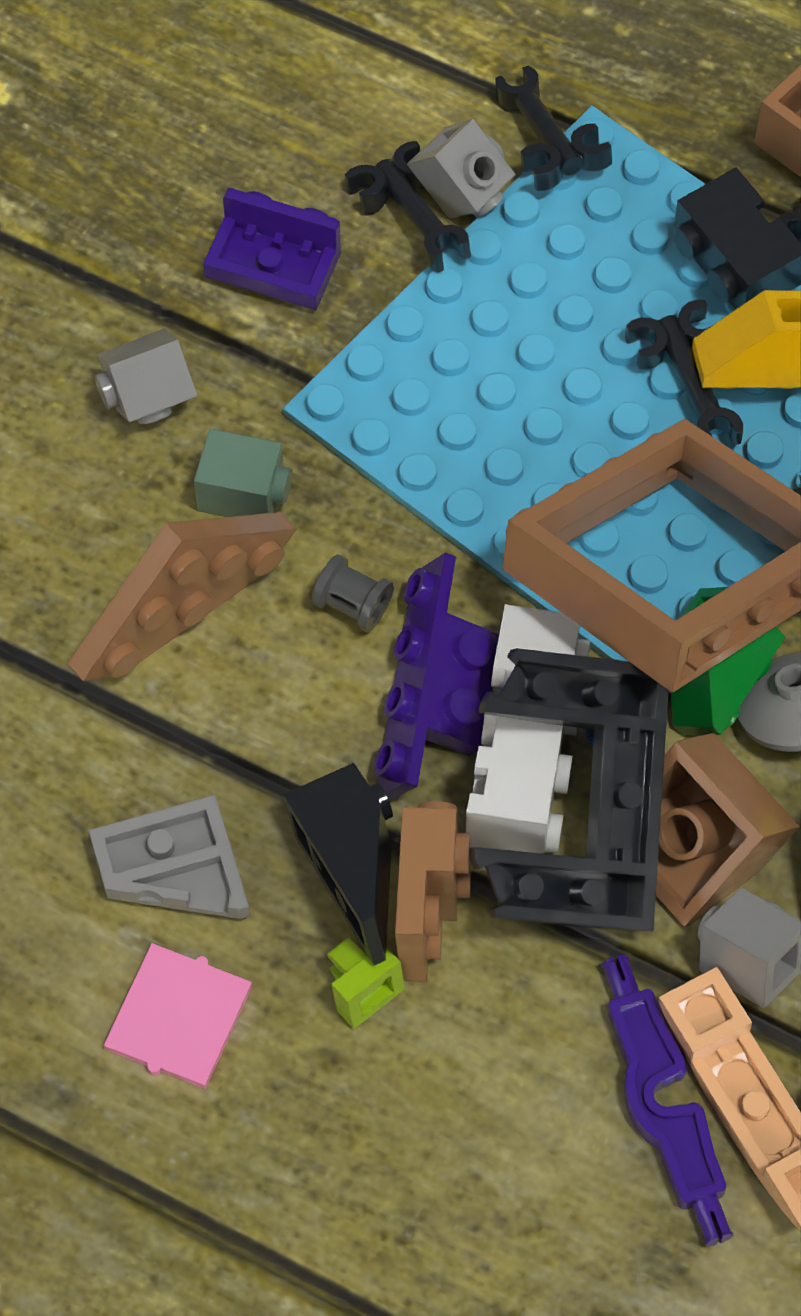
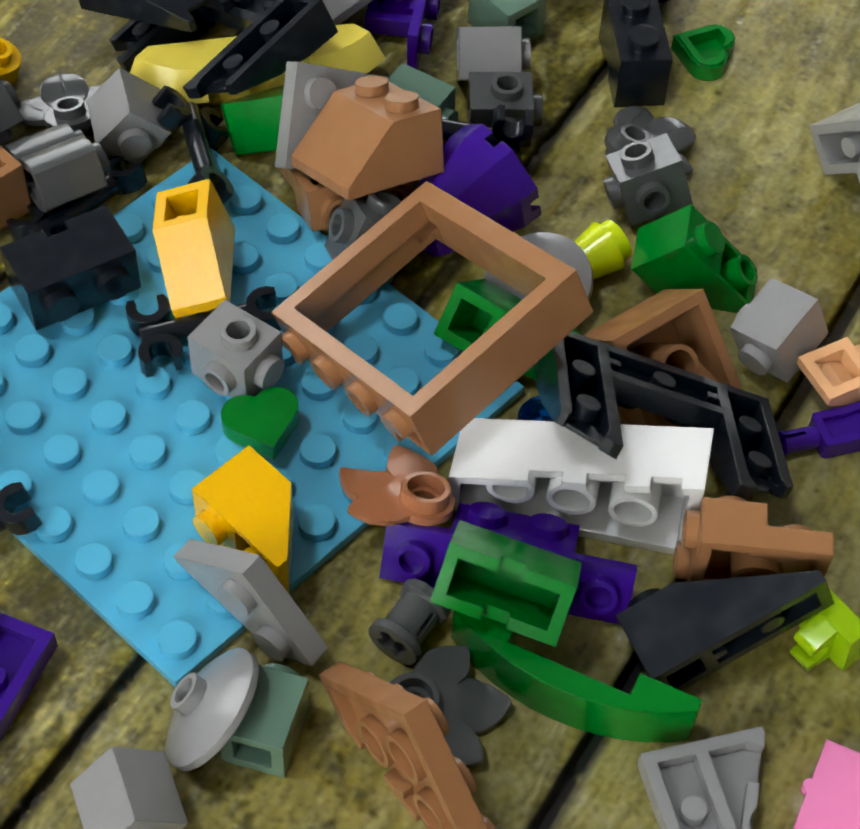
camera: 90 degrees left, 10 degrees down
none -> light grey dish [165,648,259,771]
none -> light grey wing [173,538,328,666]
none -> light grey brick [187,300,285,397]
none -> yellow slope [192,445,294,593]
none -> green tile [221,387,299,460]
none -> nougat plate [339,445,455,526]
none -> dark grey plate [390,646,512,768]
none -> green brick [430,520,582,647]
none -> green slope [451,611,702,742]

